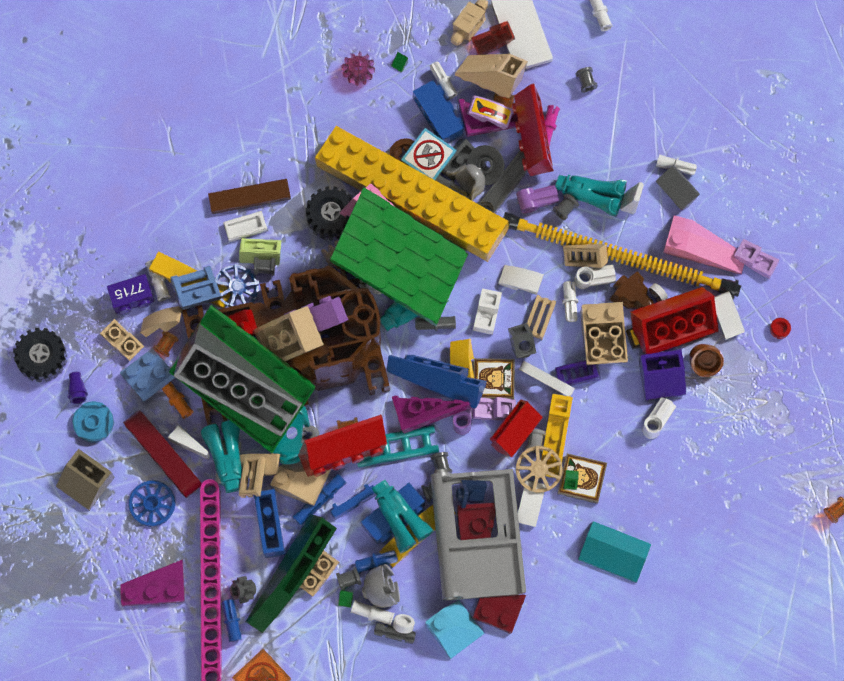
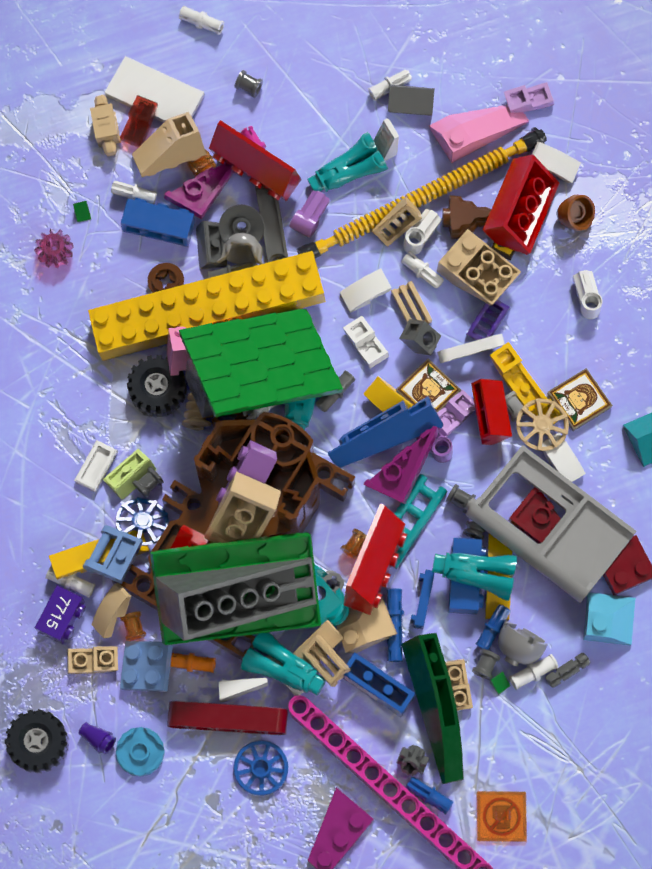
camera: 45 degrees left, 0 degrees up
dark tan slope [56,449,115,511] -> none
reddish brown tile [208,179,291,214] -> none
white tile [393,614,415,634] -> none
piece [401,128,457,180] -> none
dark blue bracket [456,480,487,508] -> none
slope [467,95,513,129] -> none
dark grey bush [553,194,579,220] -> none
green piece [564,470,579,490] -> none
dark purple slope [639,350,686,401] -> none
white tile [648,283,668,302] -> none
red tile [770,318,791,339] -> none

